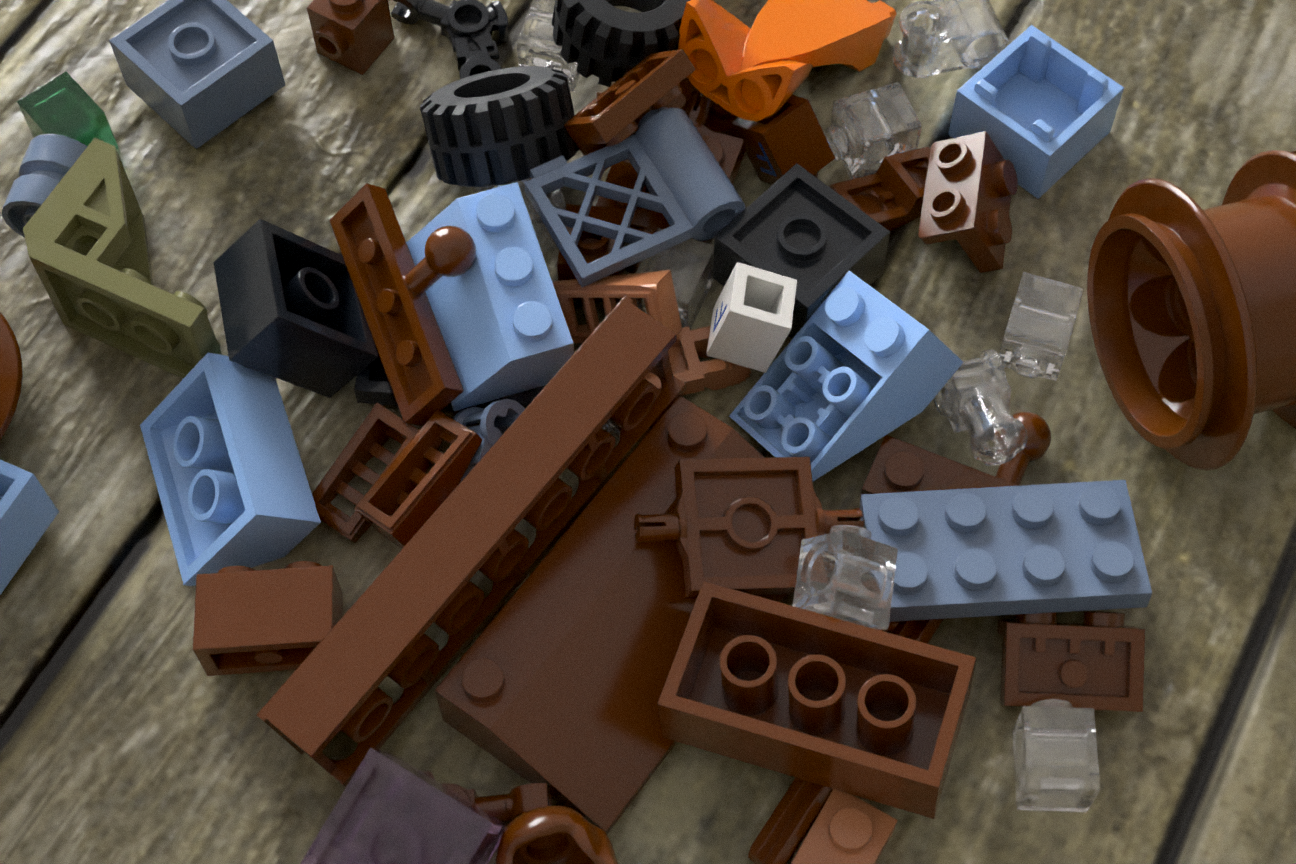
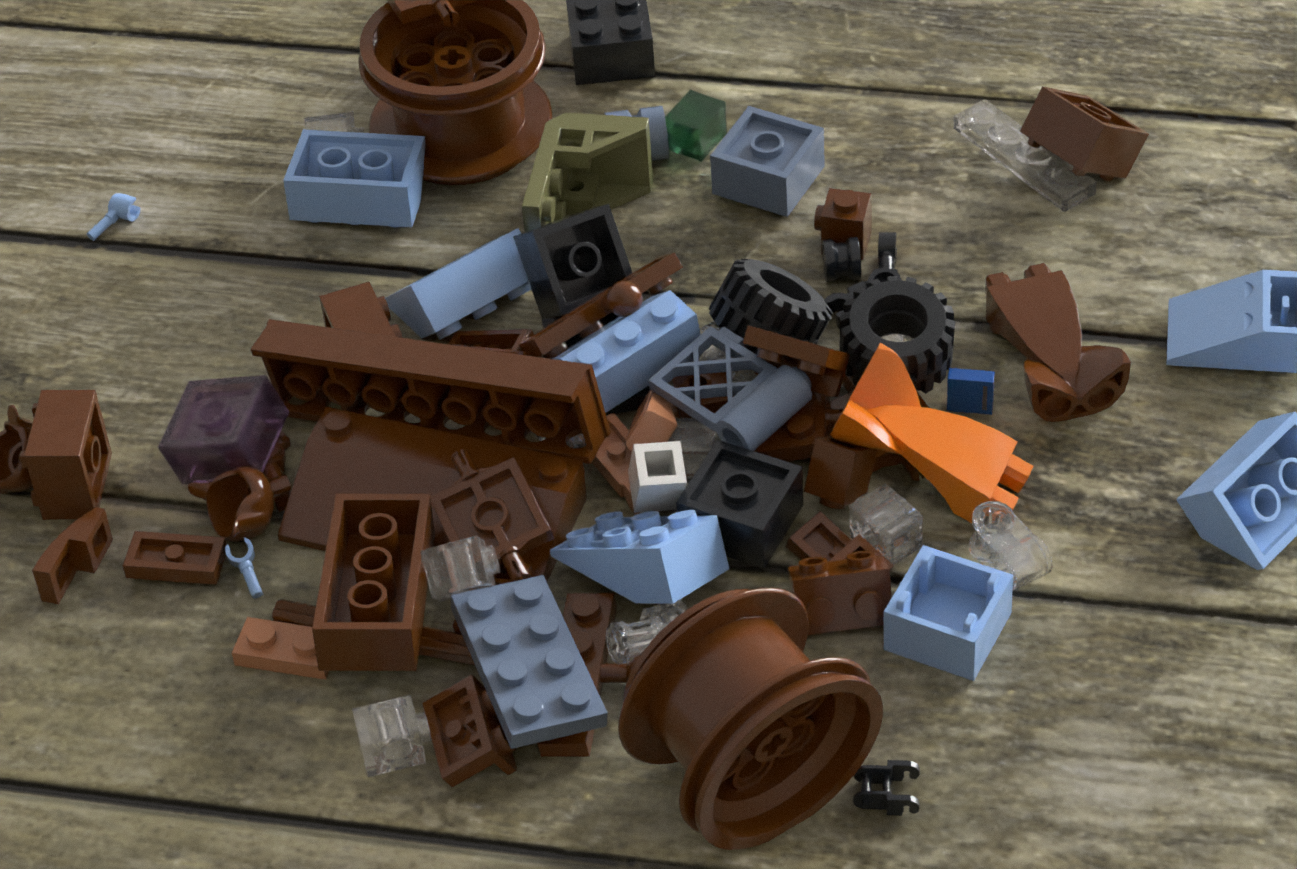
camera: 75 degrees right, 15 degrees down
none -> black wheel [822,237,861,282]

